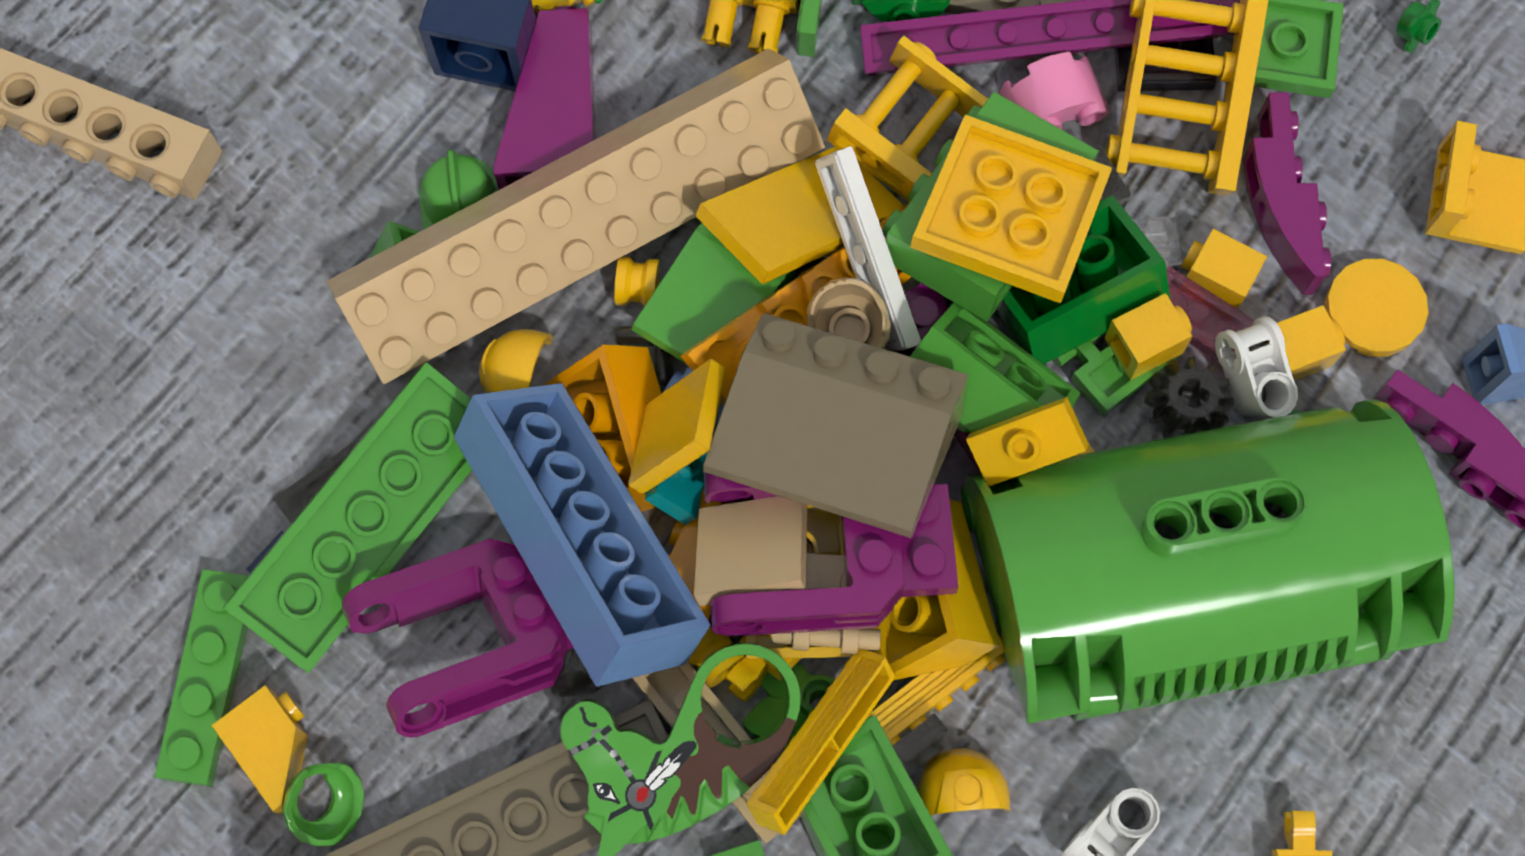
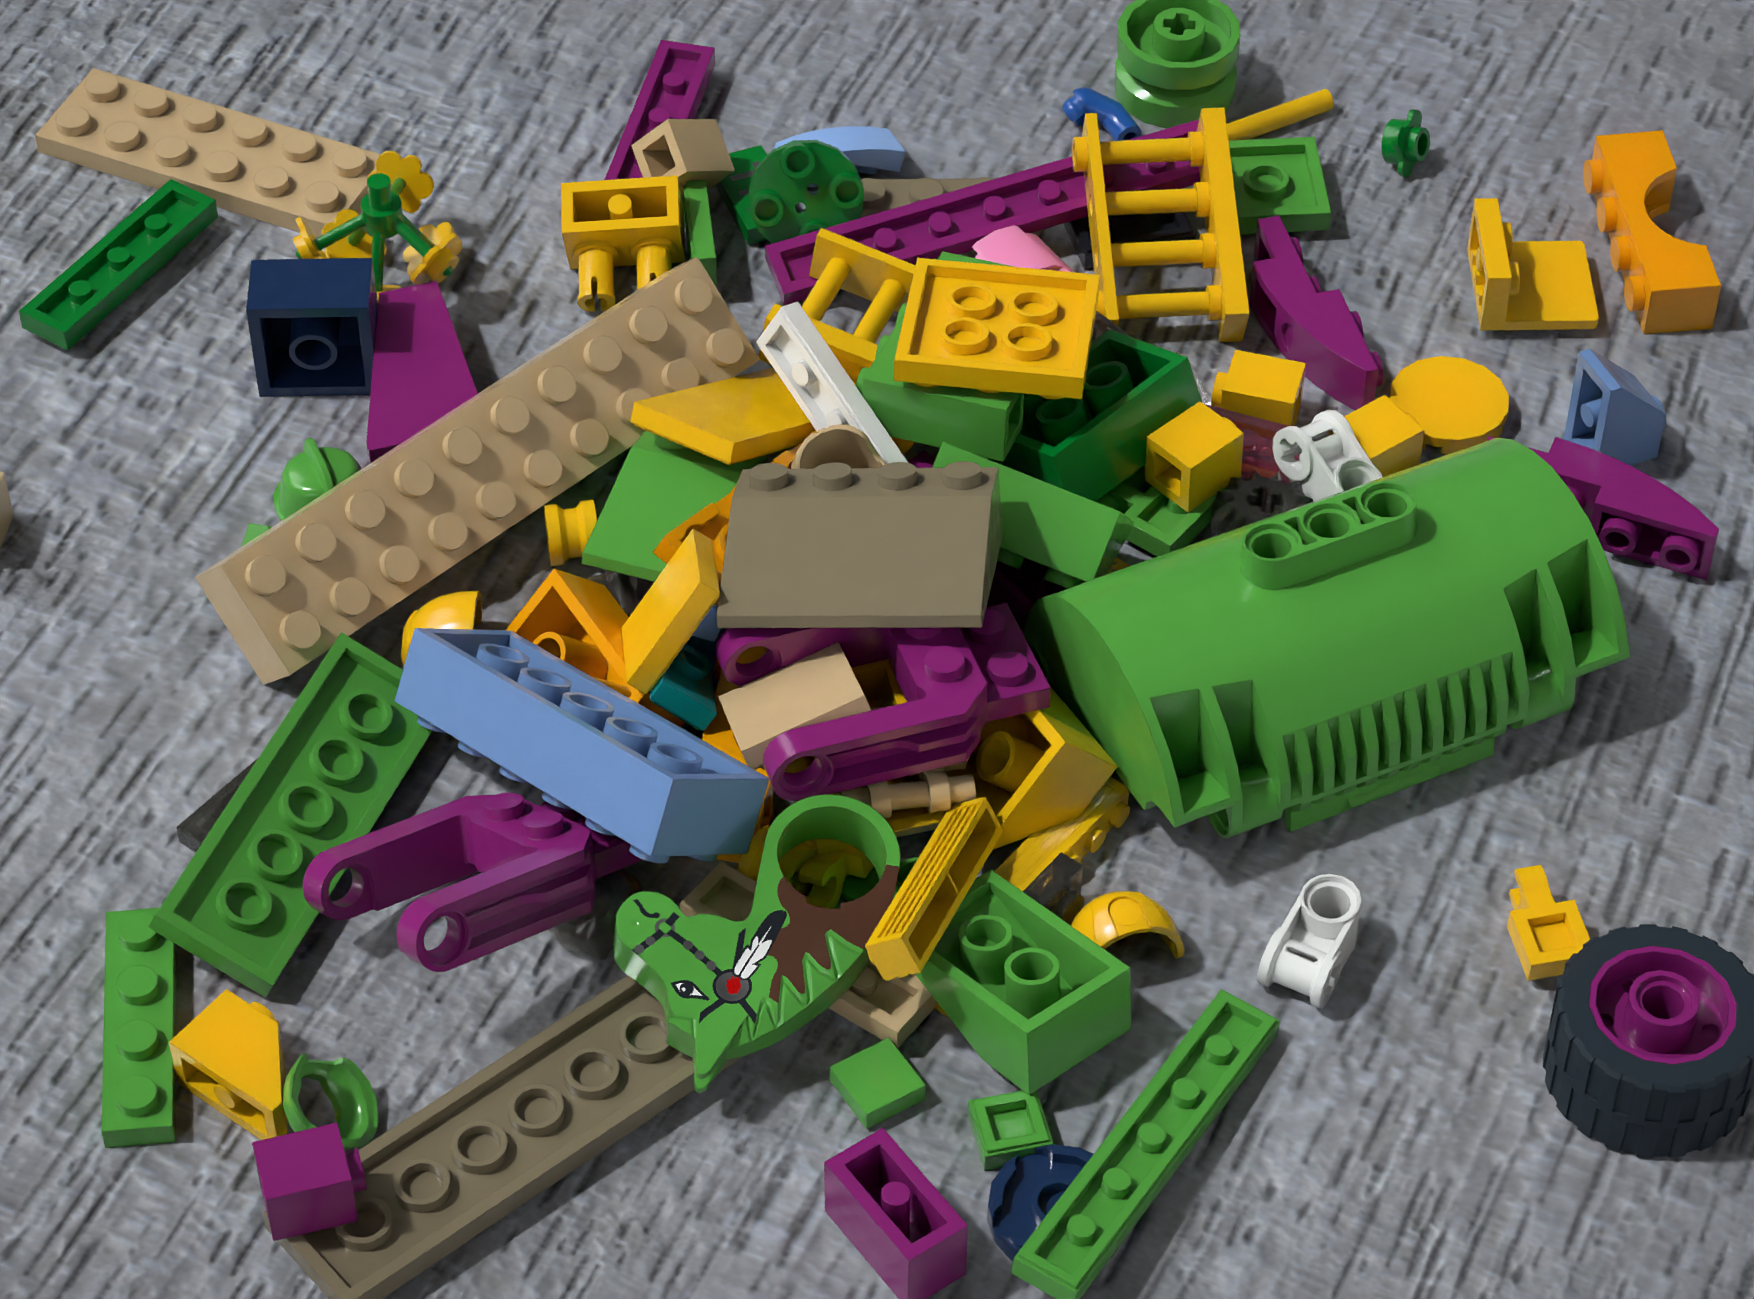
camera: 15 degrees left, 25 degrees down
yellow plate [966,397,1089,486] -> none

